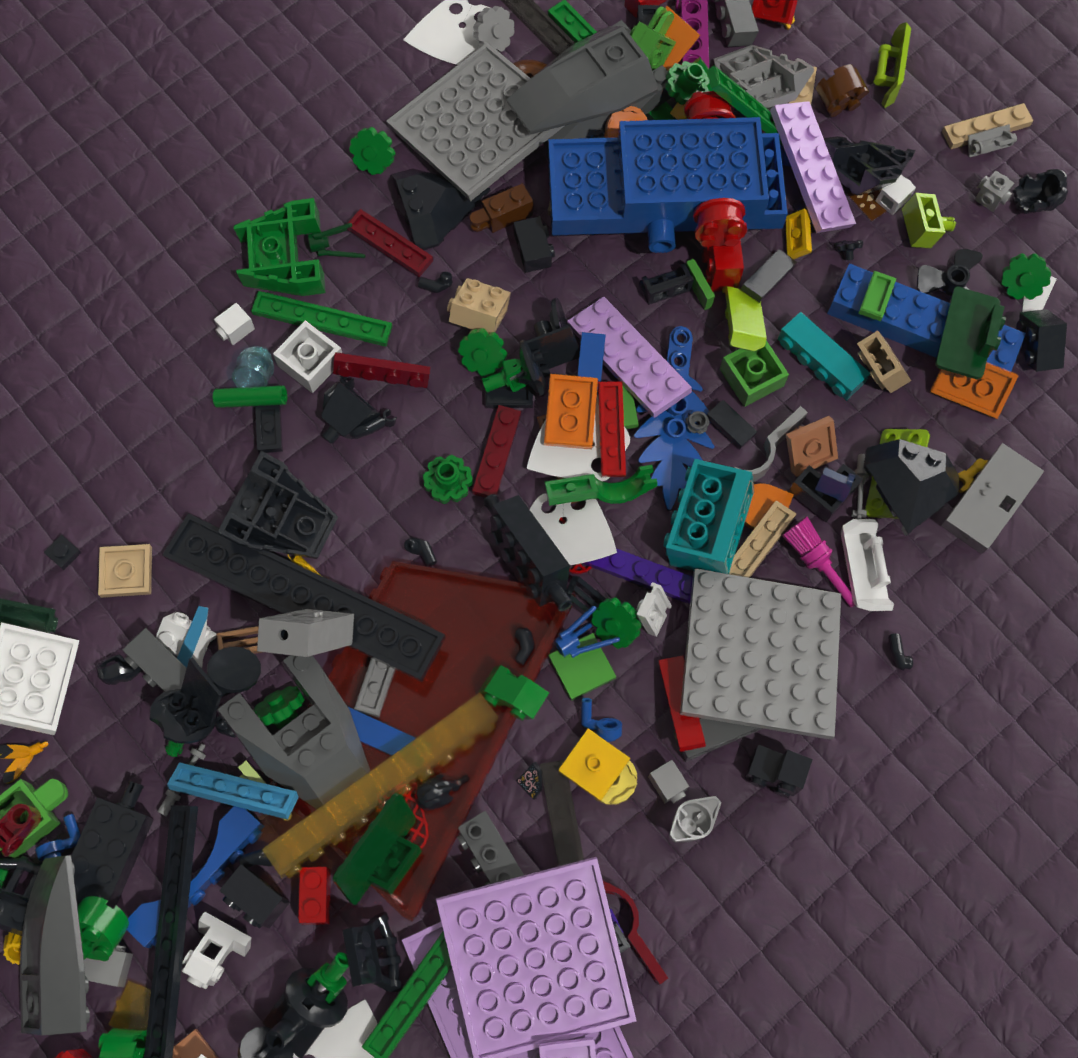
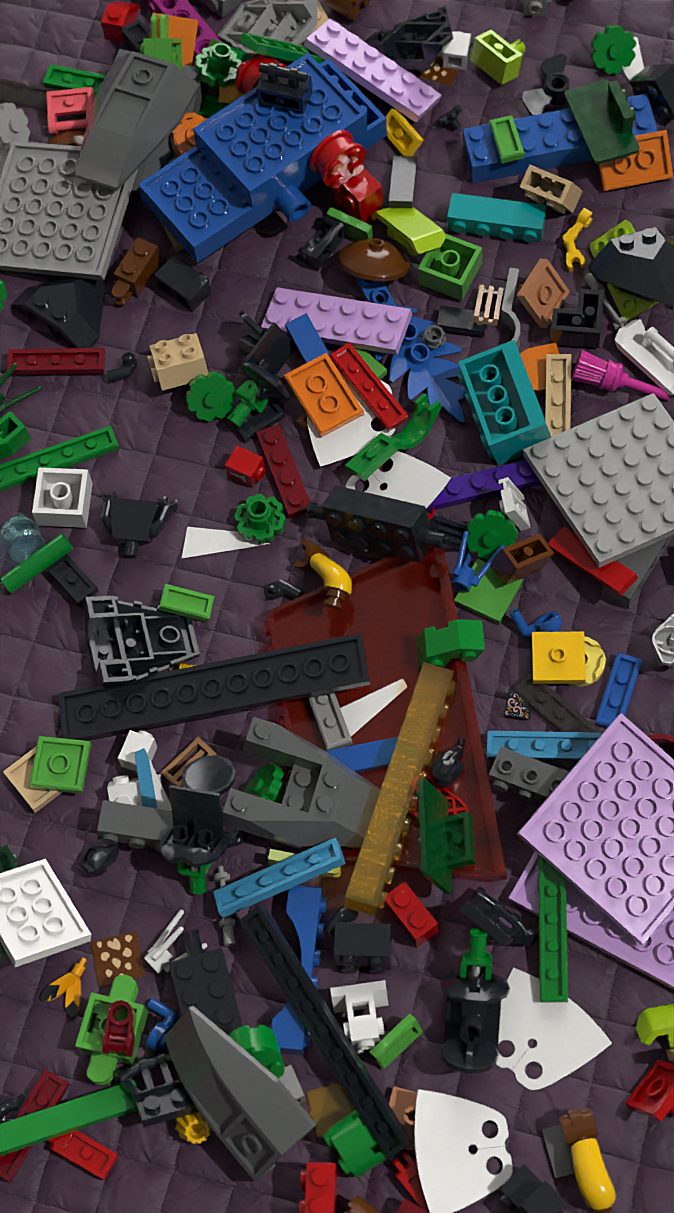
camera: 25 degrees left, 5 degrees down
light grey brick [257,609,354,657] -> none
dark red plate [333,352,430,388] -> none
black arm [513,627,535,666] -> none
light grey brick [648,760,689,804] -> none
dark blue tile [815,467,856,502] -> none
none -> bright green tile [29,736,91,794]
none -> coral plate [47,87,94,134]
none -> reddish brown sticker [91,931,145,987]
none -> white brick [118,730,157,772]
none -> white plant [144,909,207,973]
none -> bright green tile [159,584,214,622]
none -> white sticker [182,527,270,558]
none -> red brick [225,445,266,488]
none -> black brick [256,62,313,113]
none -> piece [294,539,352,610]
none -> reddish brown dish [338,239,410,281]
none -> white sticker [340,679,407,737]
none -> bright green tile [370,1013,423,1069]
none -> tile [473,285,504,326]
none -> dark azure plate [487,731,602,761]
none -> reddish brown brick [491,534,554,586]
none -> yellow piece [563,208,592,272]
none -> blue tile [595,652,642,729]

